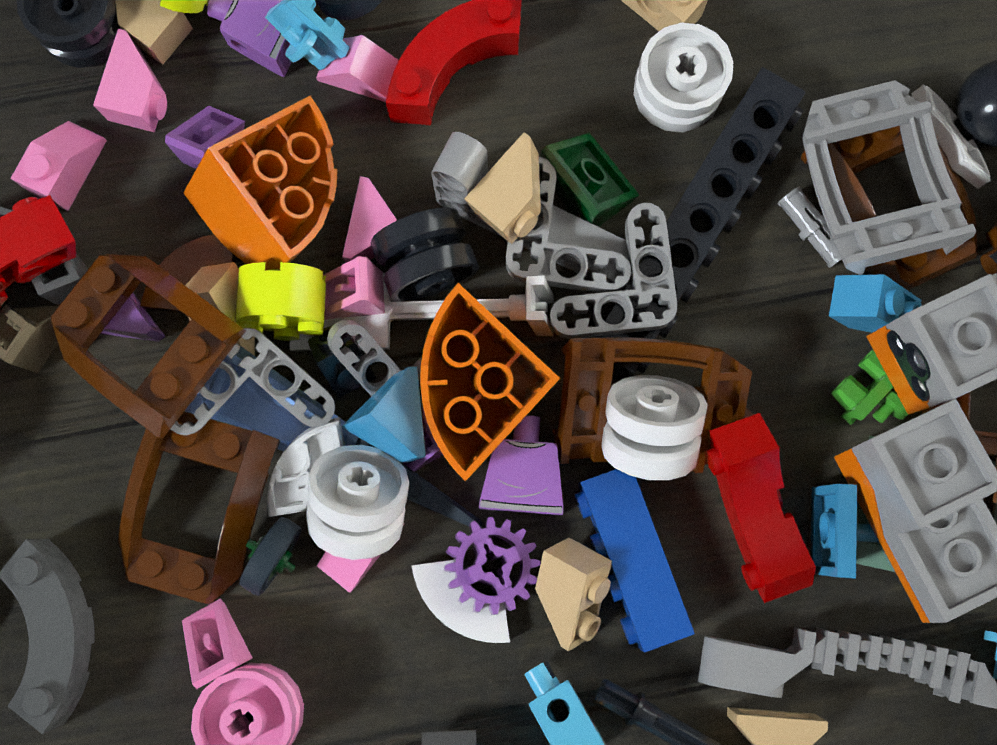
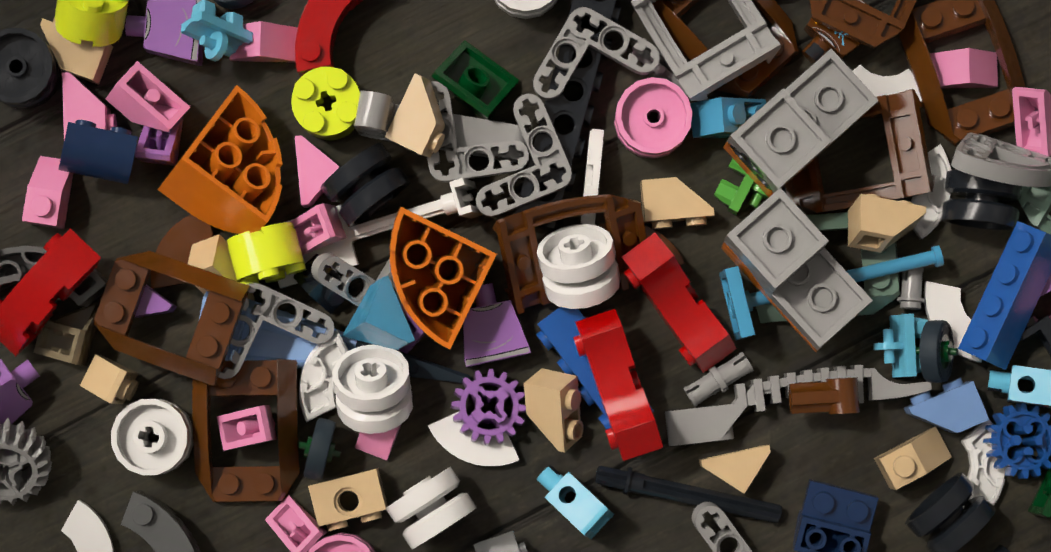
camera: 15 degrees left, 5 degrees up
none -> dark blue brick [58,120,138,184]
none -> tan slope [80,354,139,404]
none -> bright pink slope [106,61,190,132]
none -> white wheel [111,399,193,475]
none -> bright pink slope [217,405,277,451]
none -> neon yellow brick [291,67,360,140]
none -> tan brick [308,468,388,531]
none -> white wheel [386,466,477,549]
none -> light grey beam [533,7,660,100]
none -> red brick [573,309,663,461]
none -> white tile [581,129,604,225]
none -> bright pink wheel [614,77,692,159]
none -> tan slope [640,177,715,229]
none -> light grey pin [683,352,754,407]
none -> reddish brown piece [788,377,860,414]

